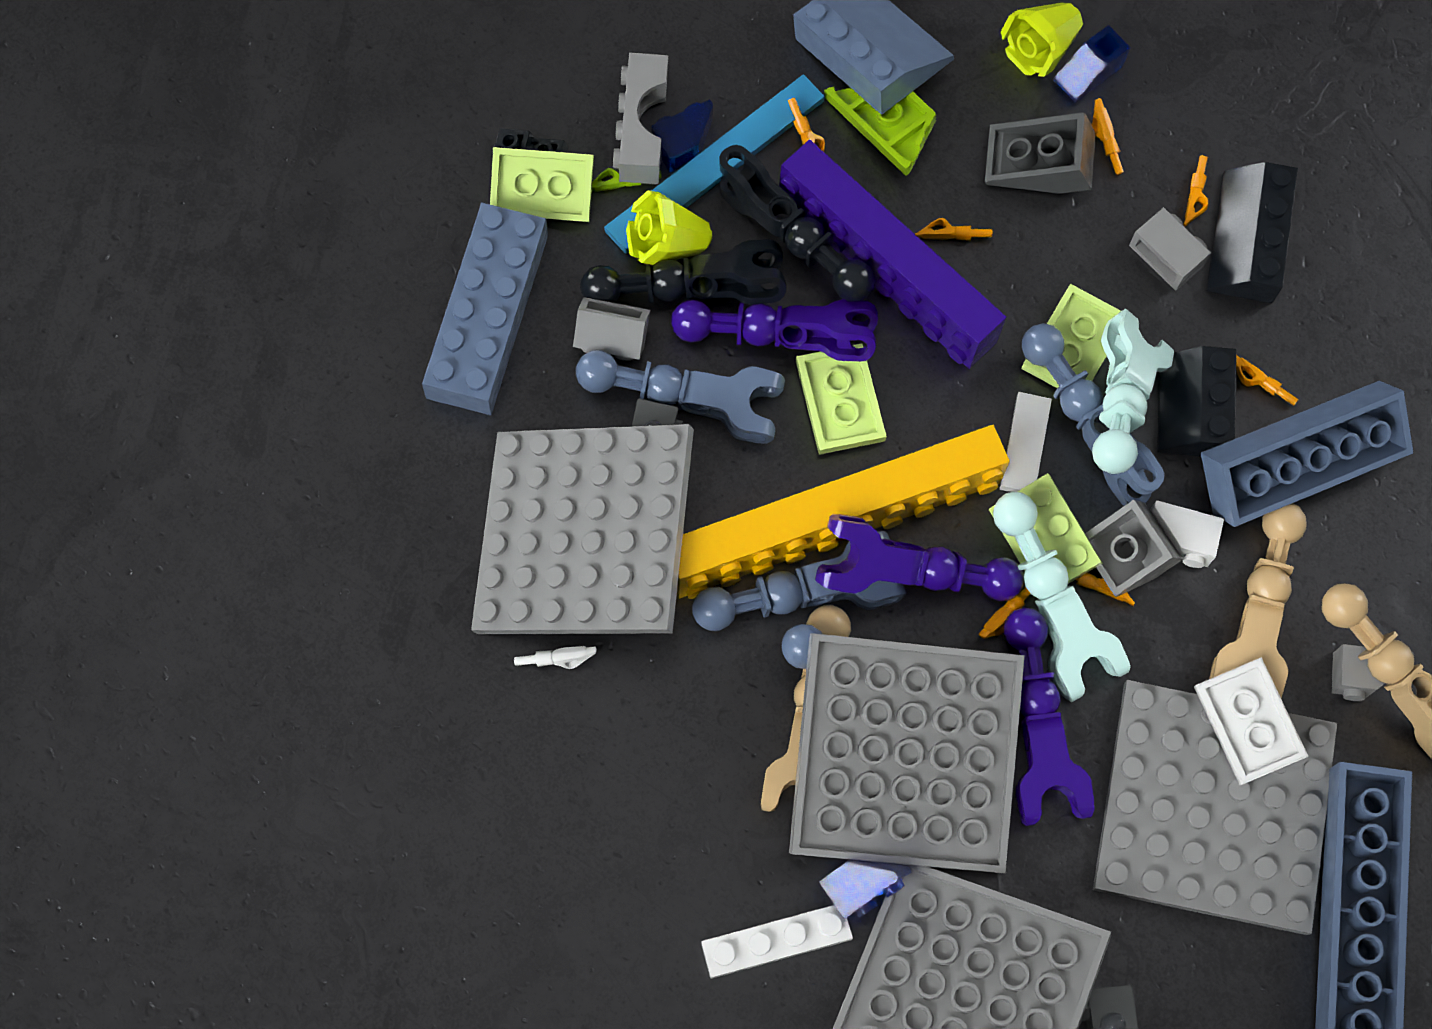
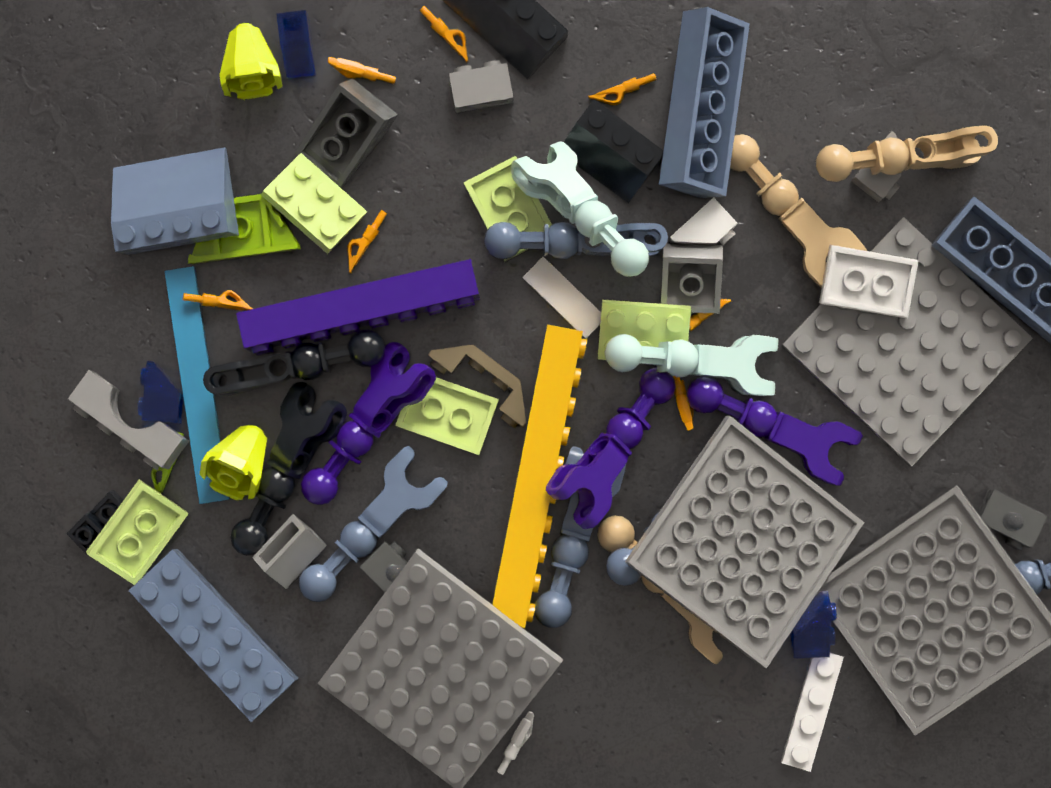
camera: 55 degrees left, 15 degrees up
none -> yellowish green plate [261,153,367,254]
none -> dark tan slope [428,345,526,428]

